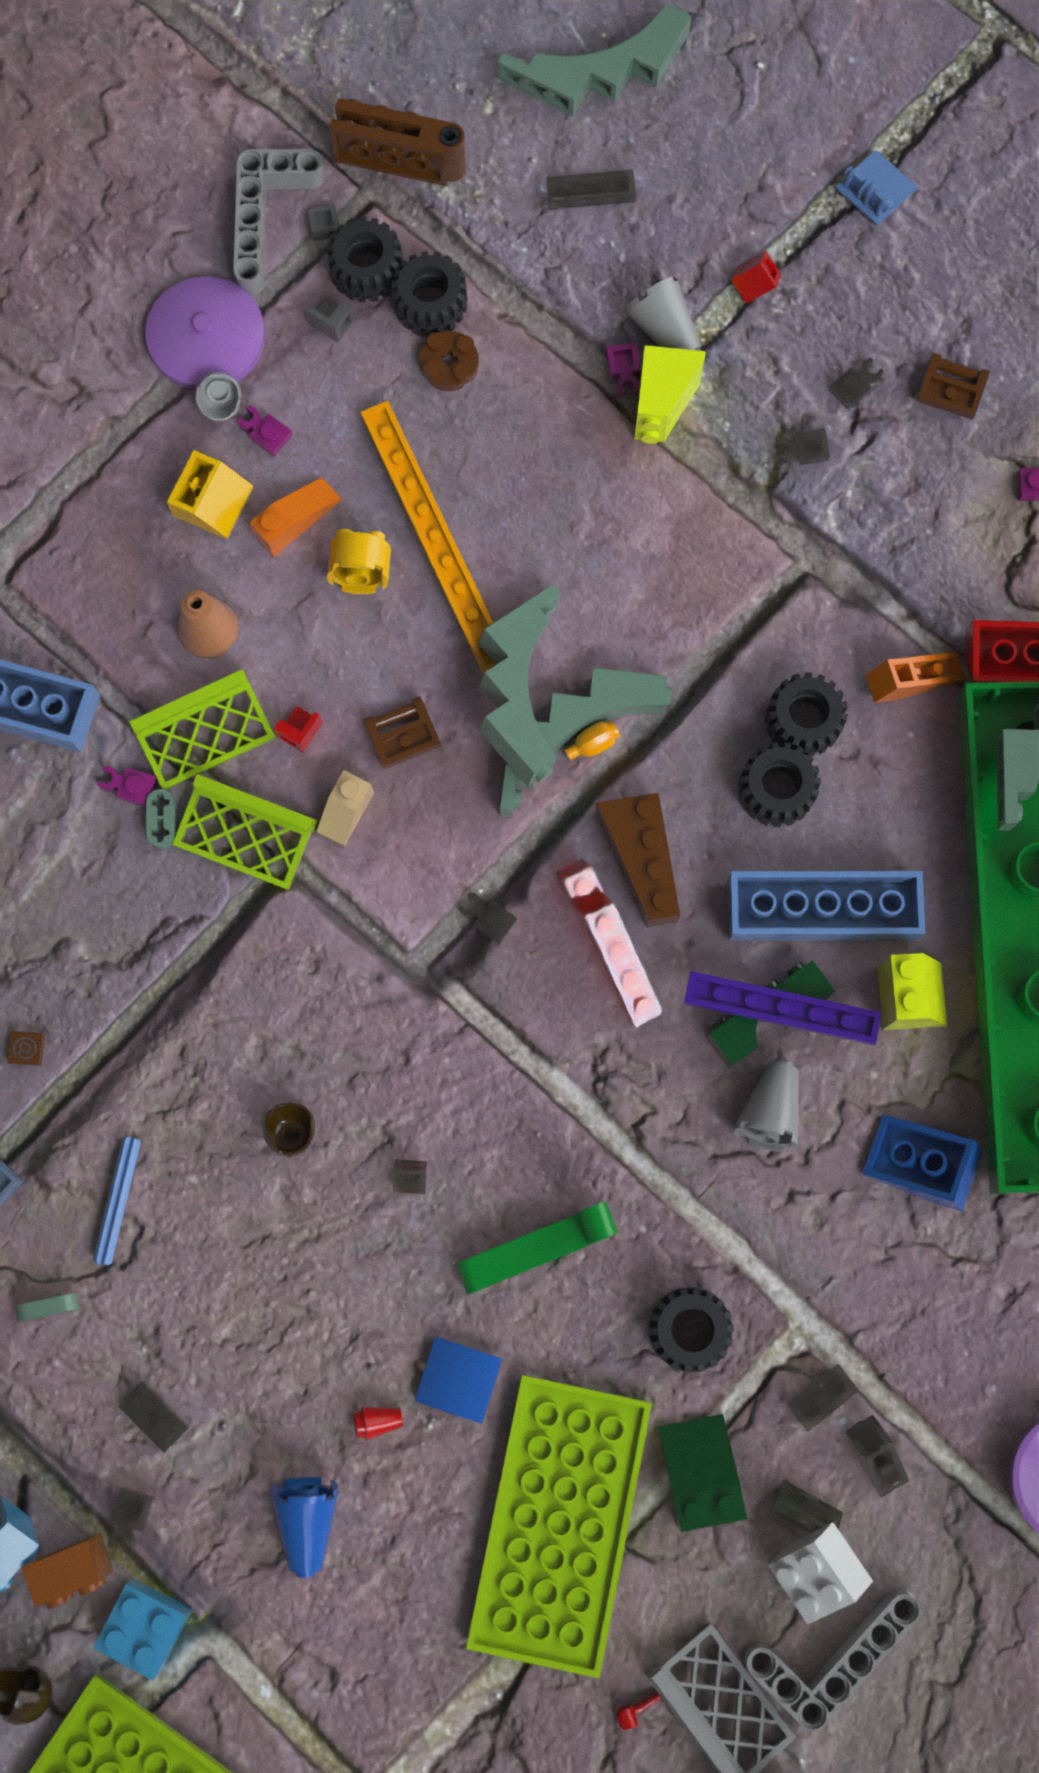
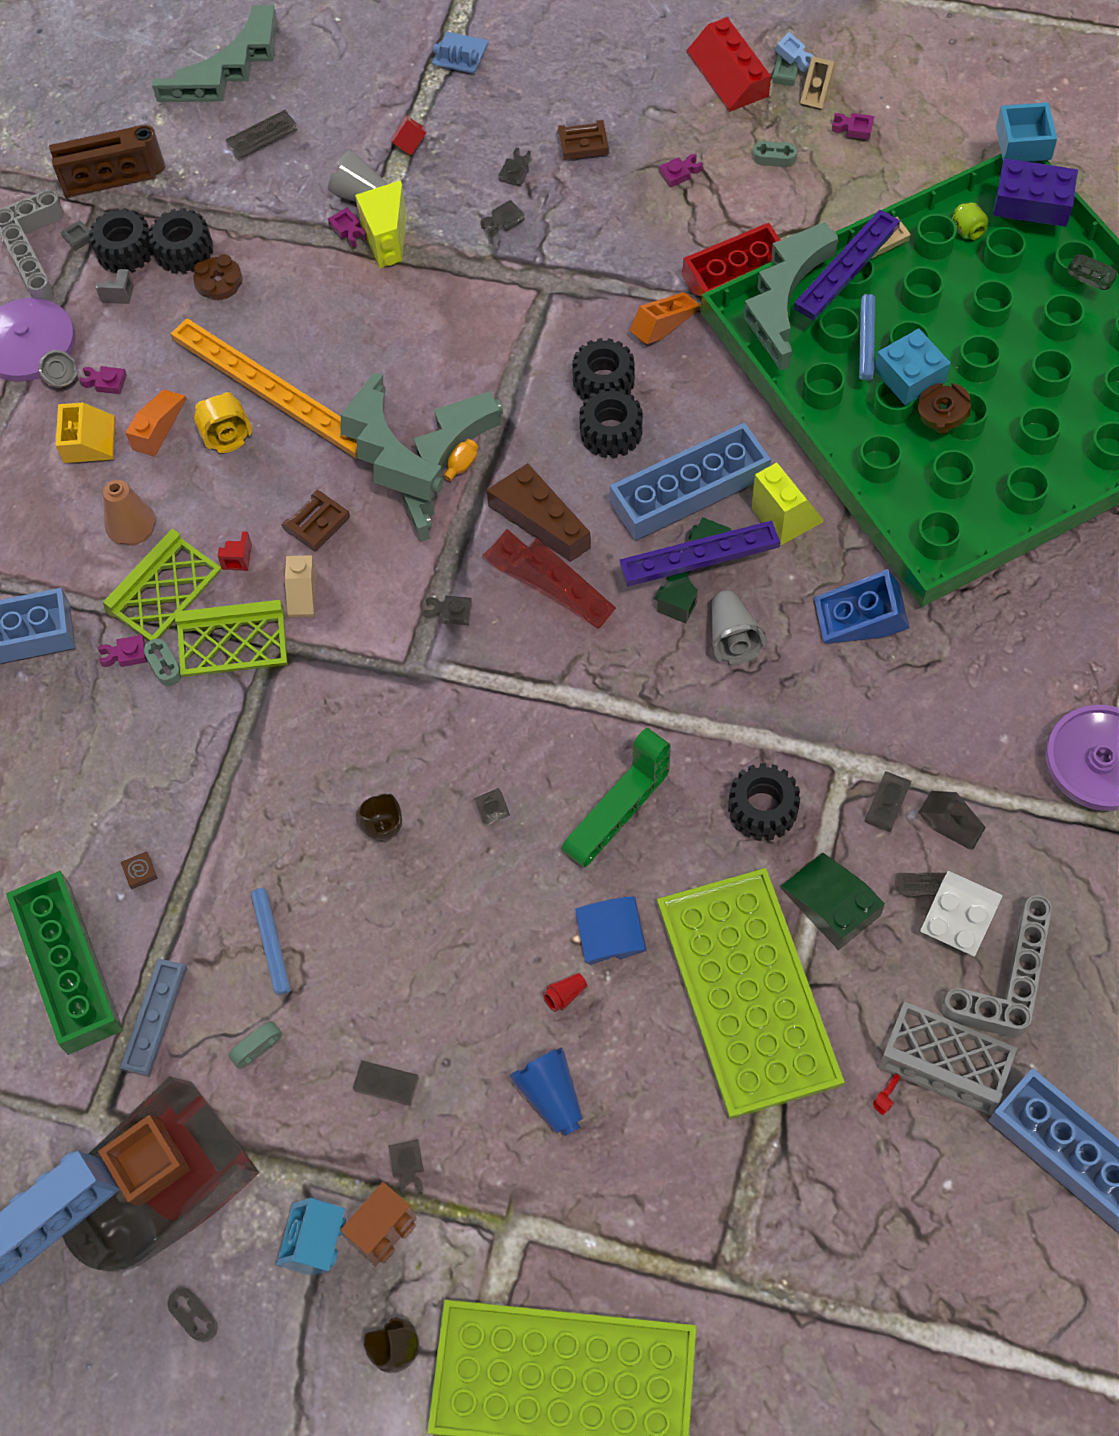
camera: 25 degrees left, 15 degrees down
dark azure piece [93,1578,193,1680] -> none

